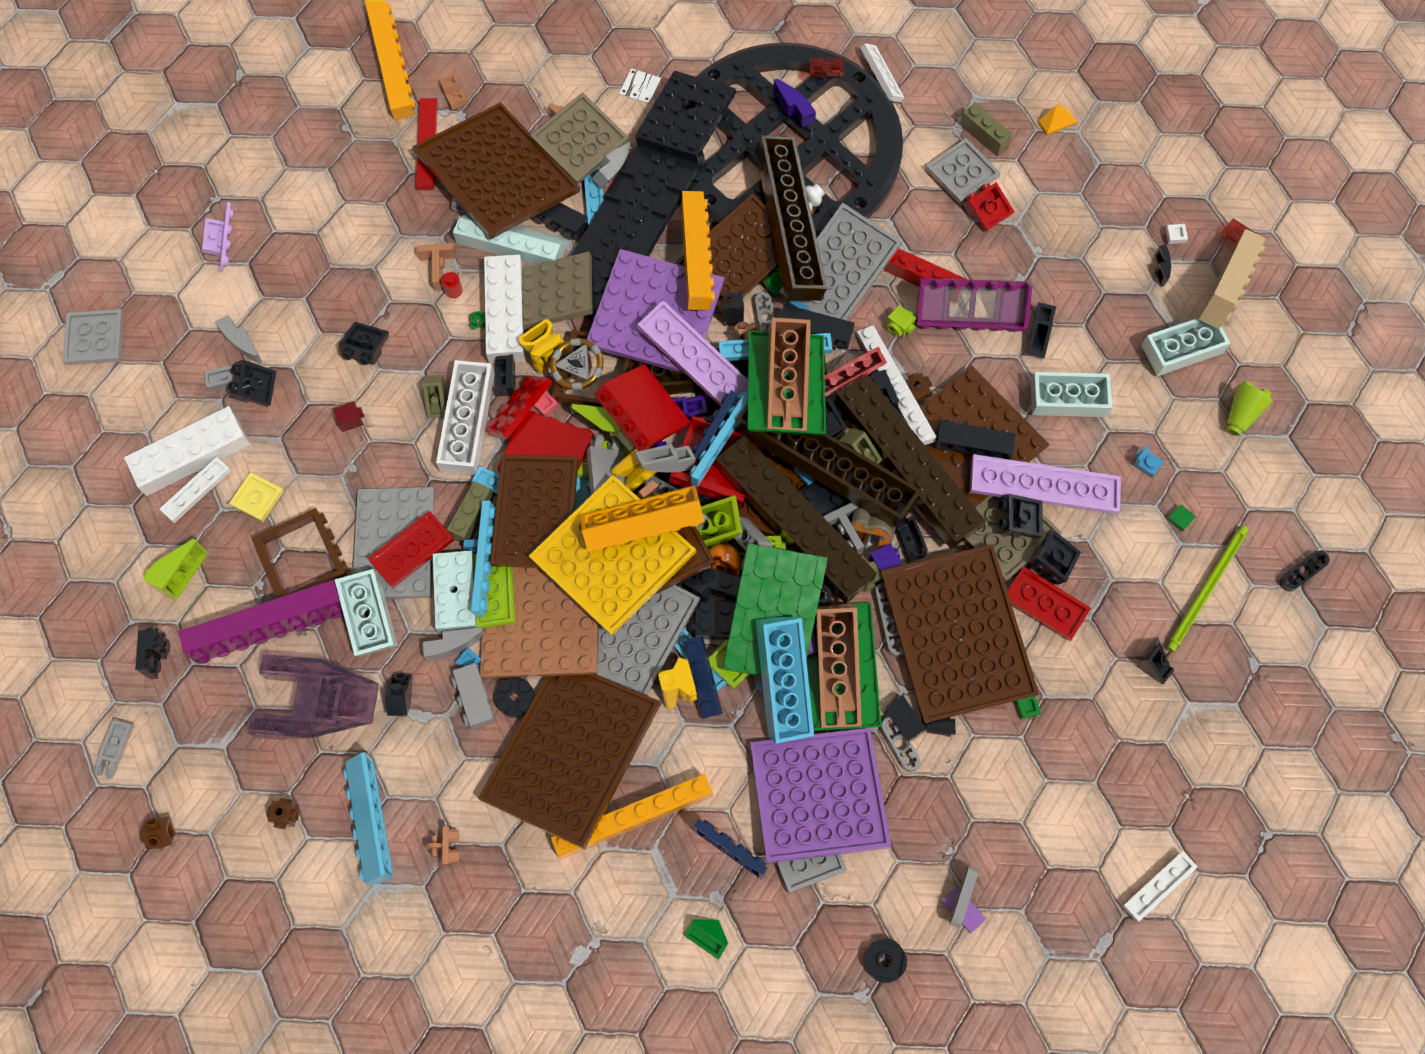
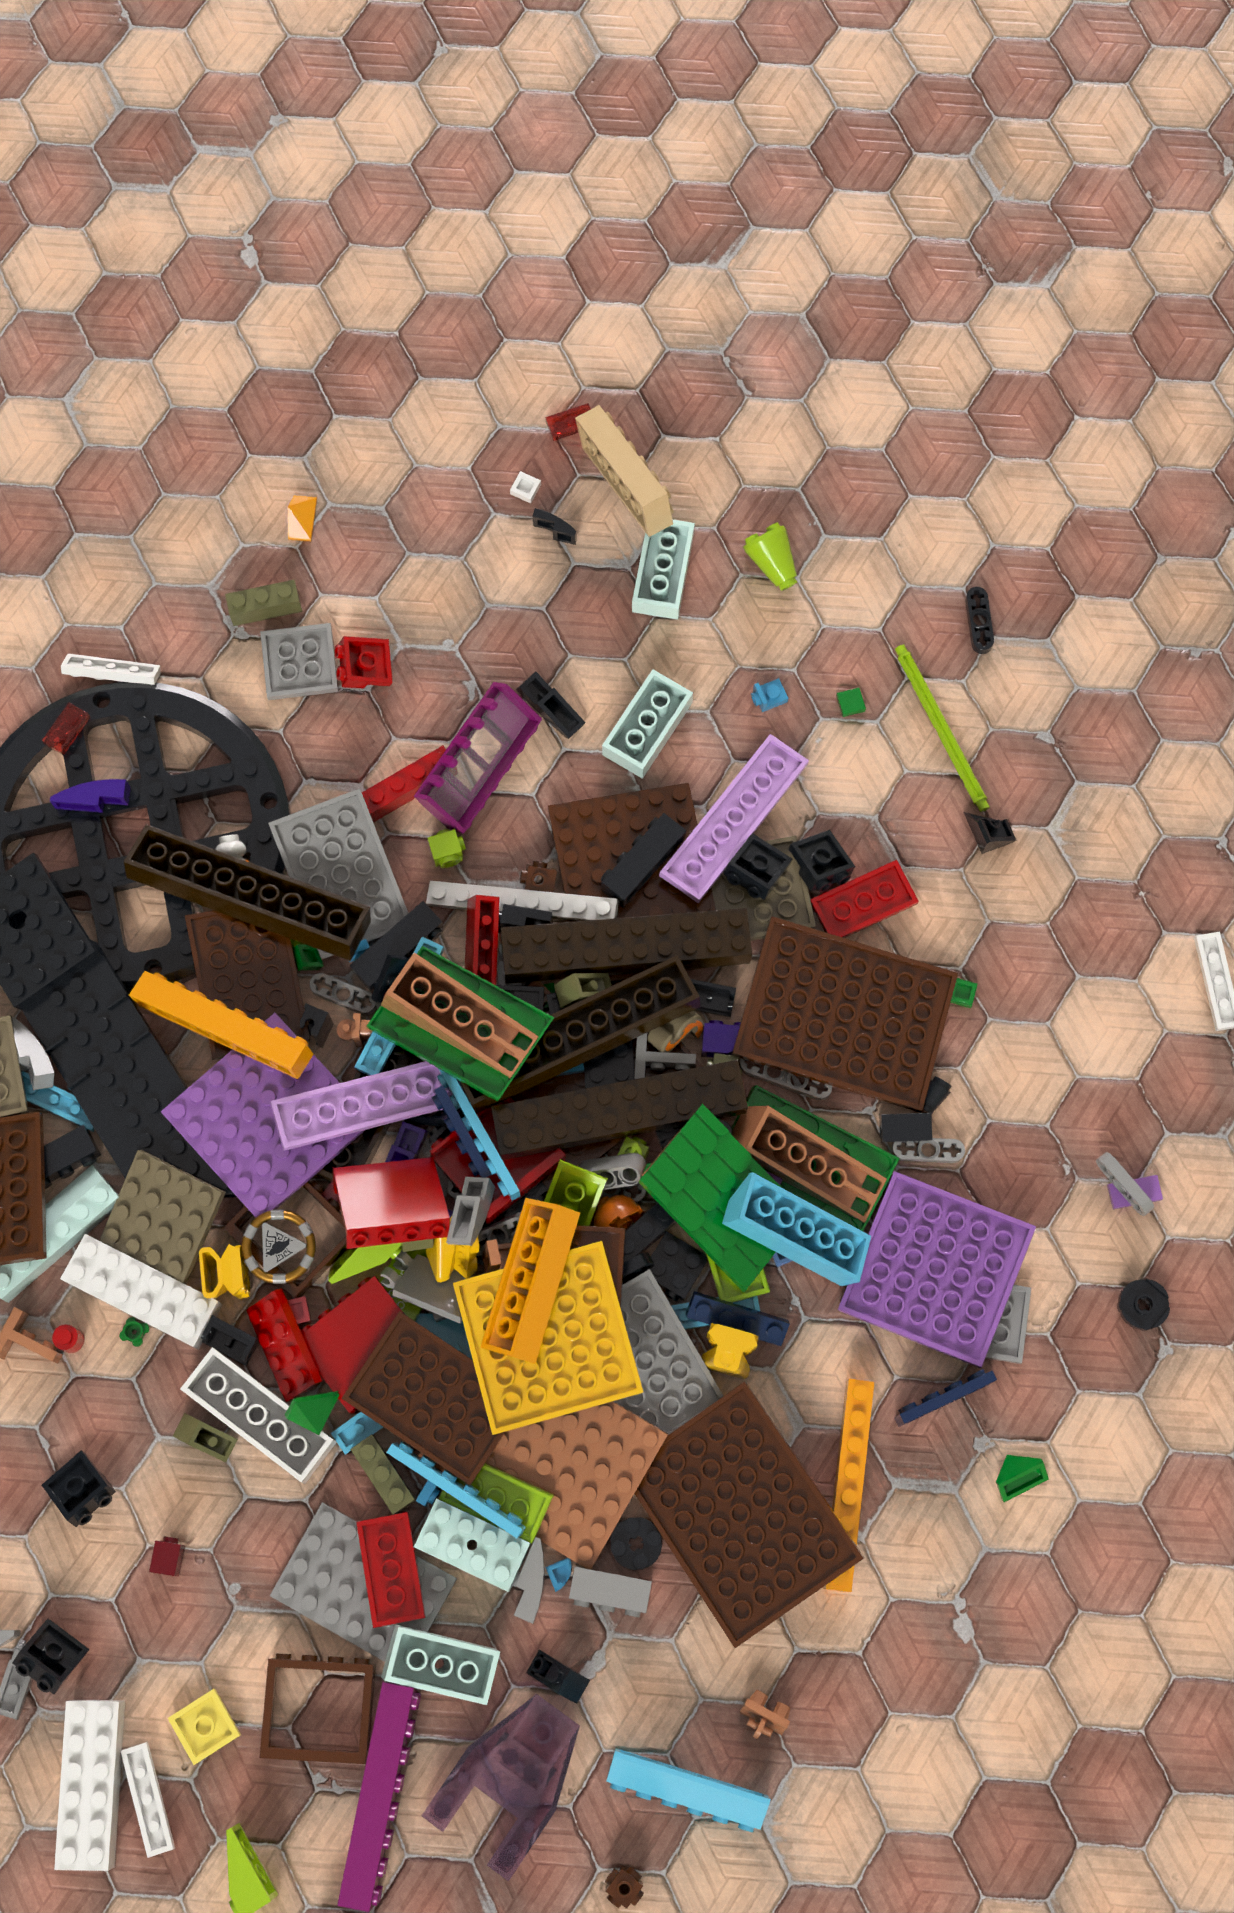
camera: 60 degrees left, 5 degrees up
none -> green slope [285,1391,339,1435]

